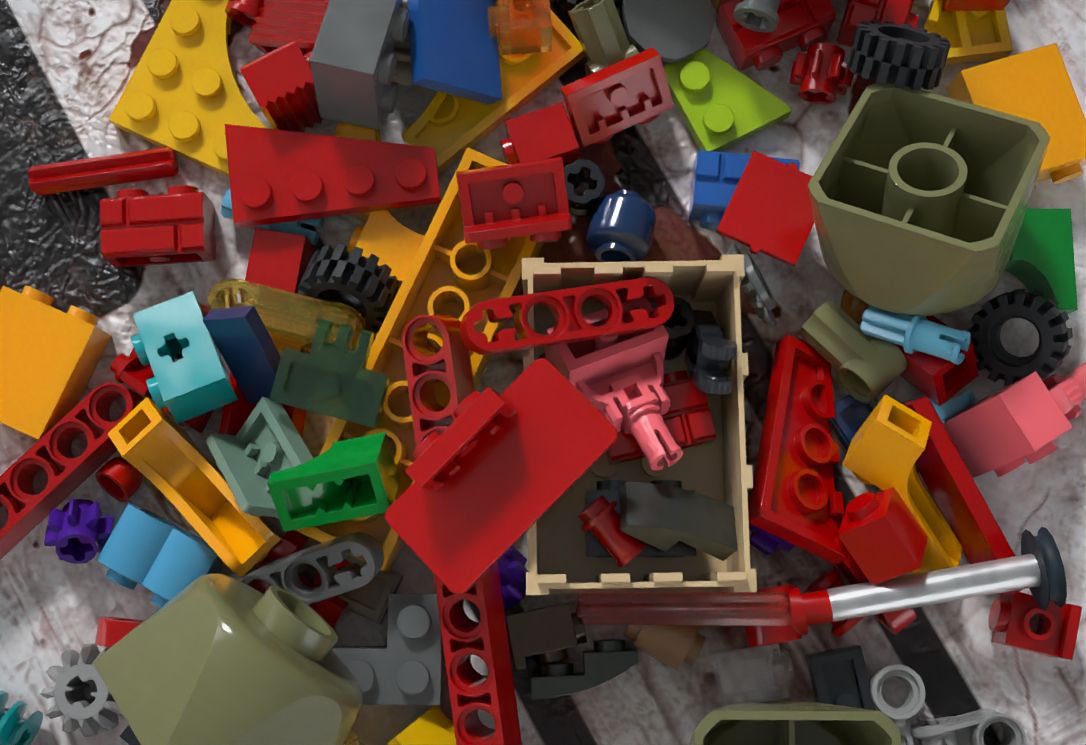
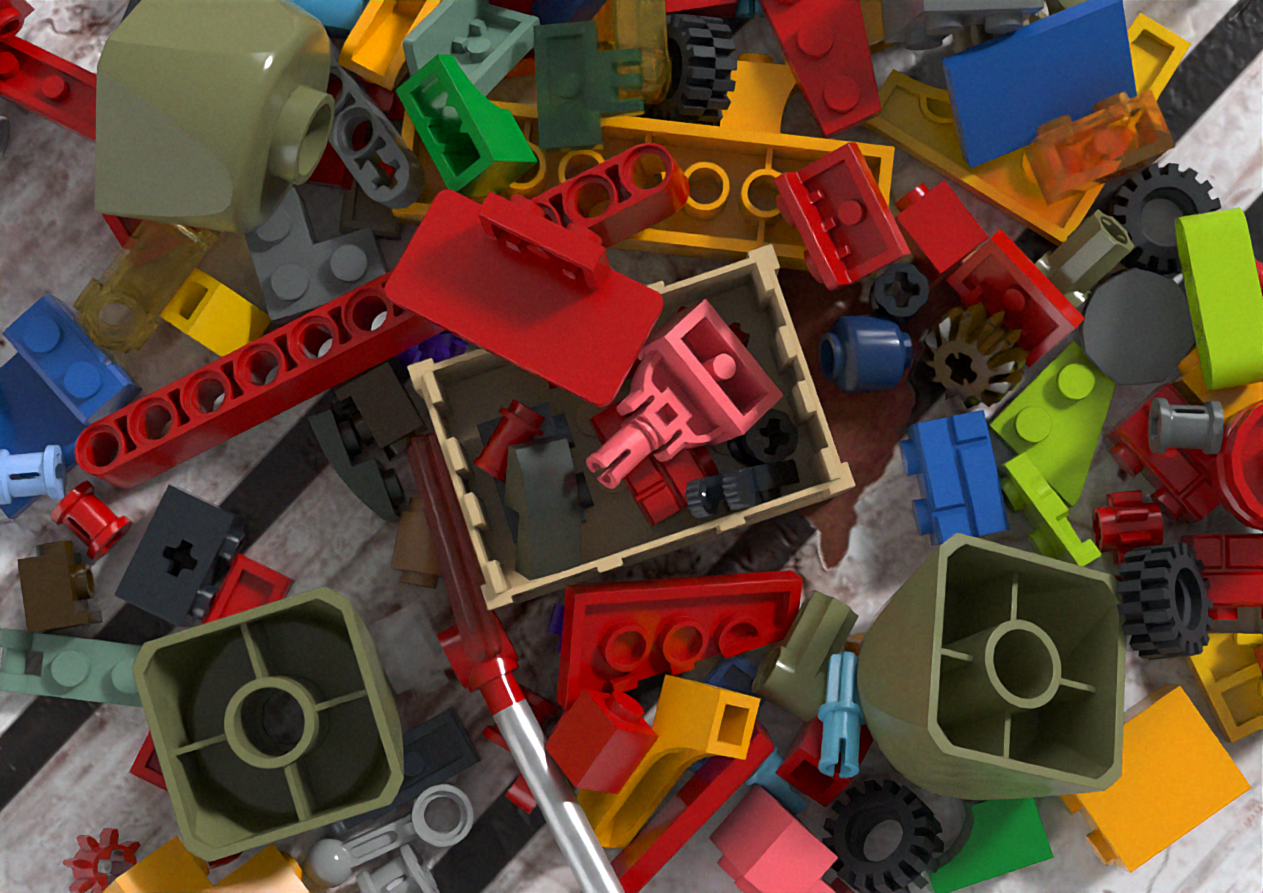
camera: 70 degrees right, 5 degrees up
red beam [460,277,674,355] -> none
red piece [716,150,815,267] -> none
dark grey gear [728,243,777,327] -> none
none -> dark brown gear [920,302,1030,409]
none -> lime wing [996,452,1102,567]

